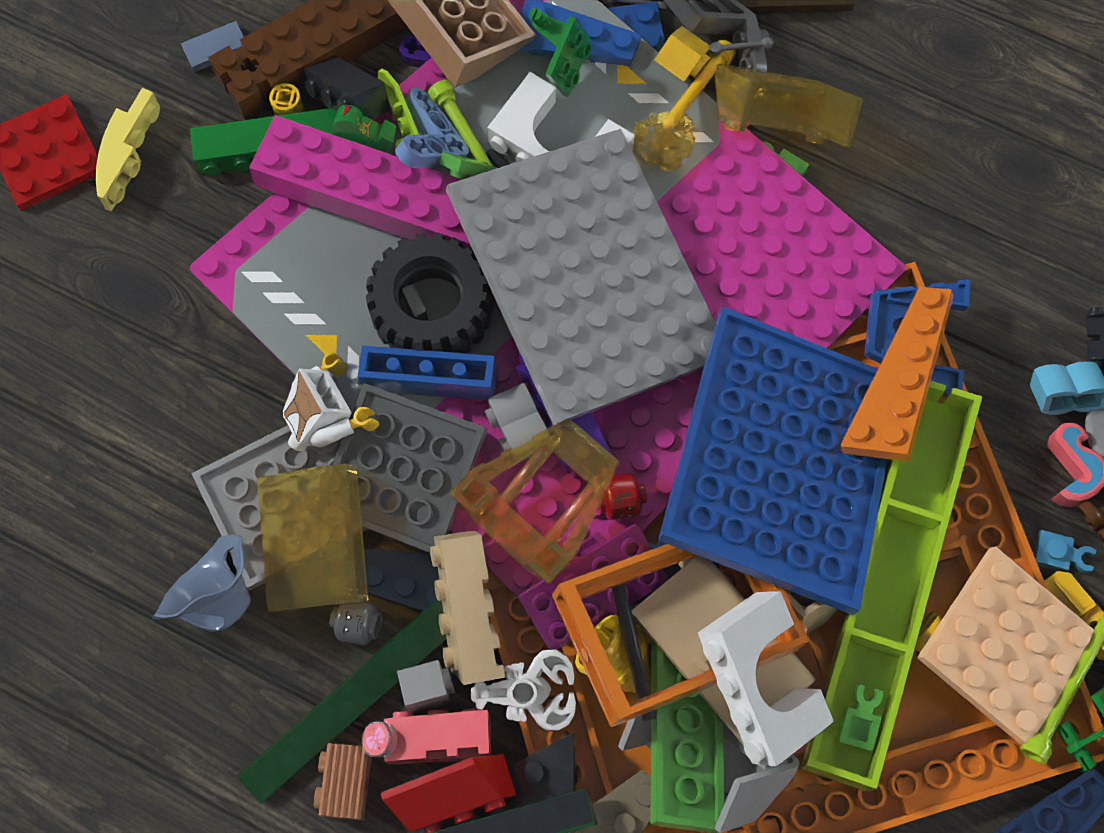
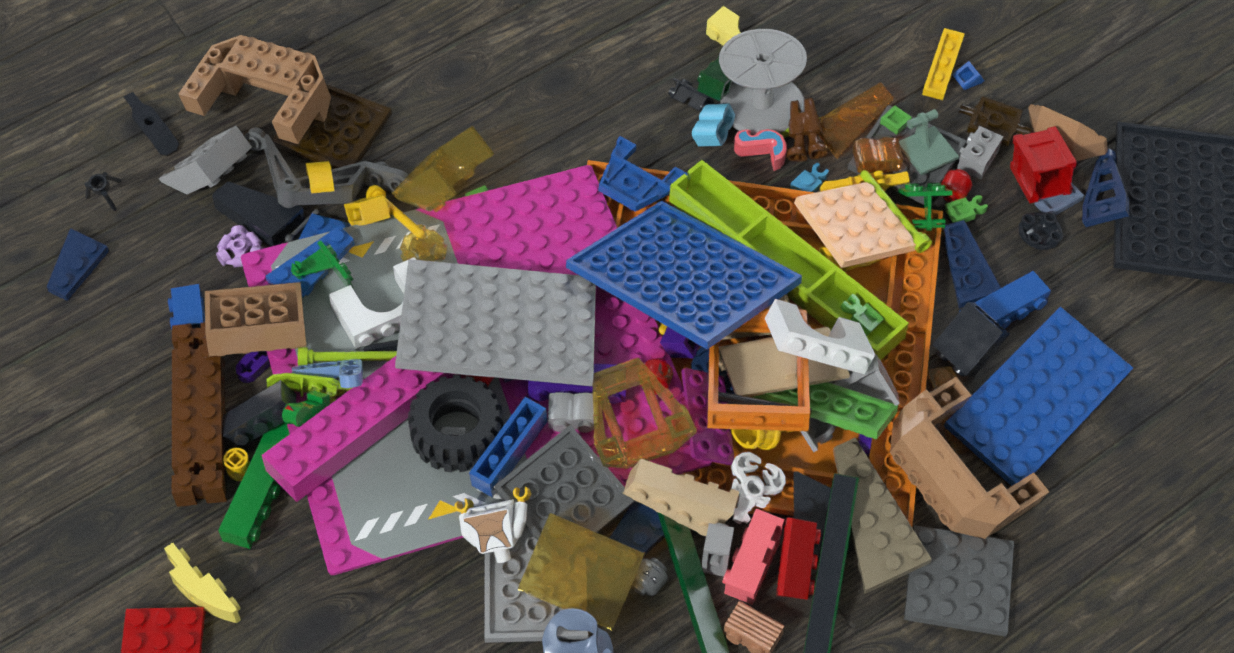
camera: 65 degrees left, 15 degrees down
sand blue tile [181,21,244,72] -> none
tile [362,721,397,758] -> none
bright green plate [439,151,498,179] -> none
dark grey hinge [710,37,774,56] -> none
orange wing [841,287,953,462] -> none

